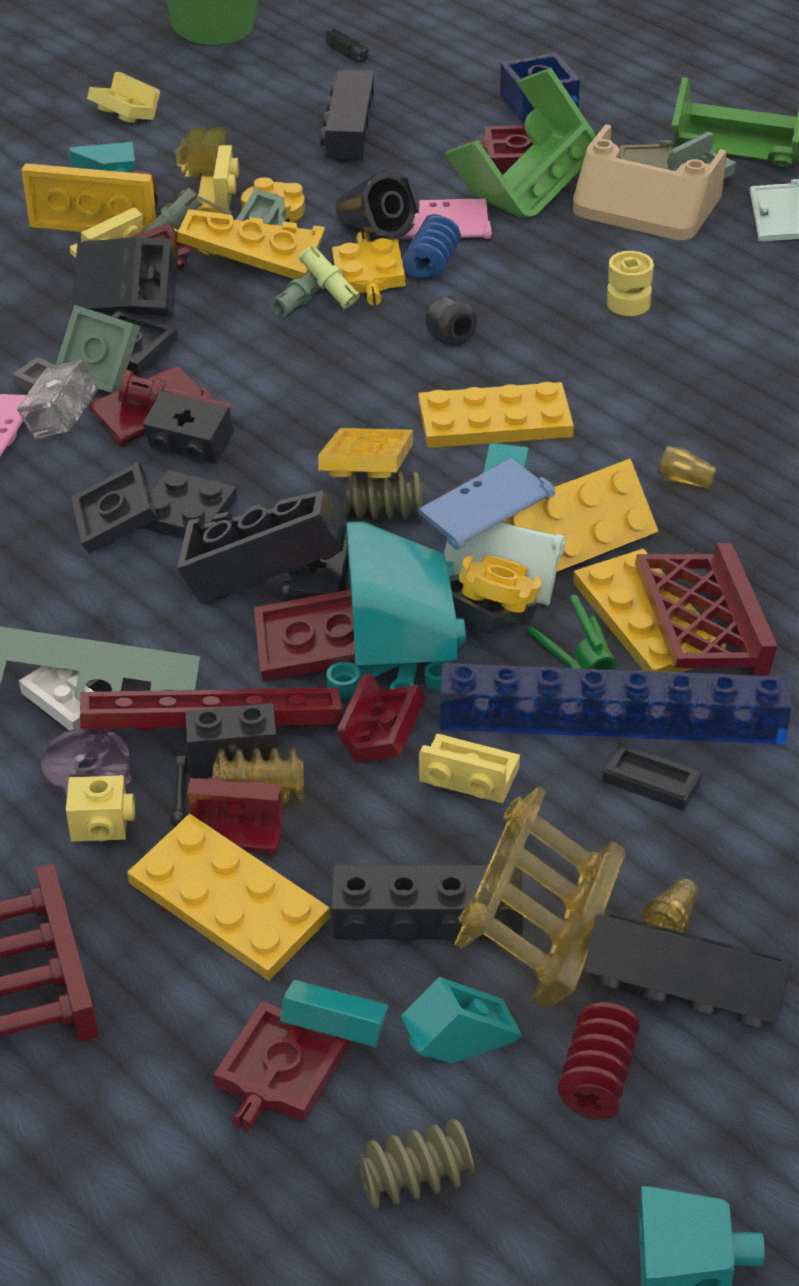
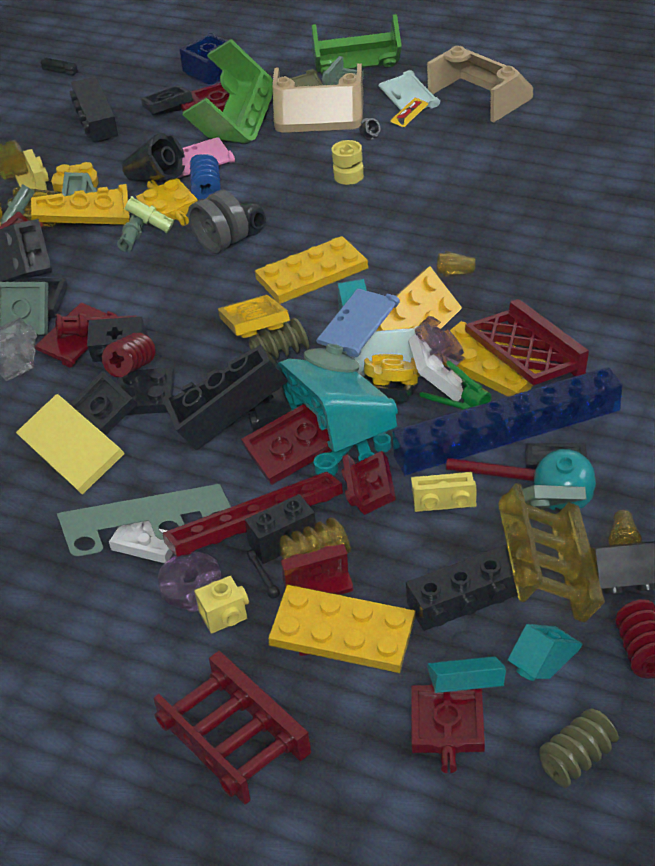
camera: 20 degrees left, 0 degrees up
none -> light yellow tile [16,394,125,495]
none -> dark red piece [102,332,156,377]
none -> black tile [140,85,193,114]
none -> dark grey wheel [188,190,249,253]
none -> sand green dish [304,343,359,373]
none -> black plate [359,118,381,140]
none -> yellow sticker [390,97,429,127]
none -> white plate [408,333,463,401]
none -> plate [414,316,465,366]
none -> dark red bar [446,458,536,481]
none -> sand green wing [499,485,586,515]
none -> teal cylinder [534,449,596,512]

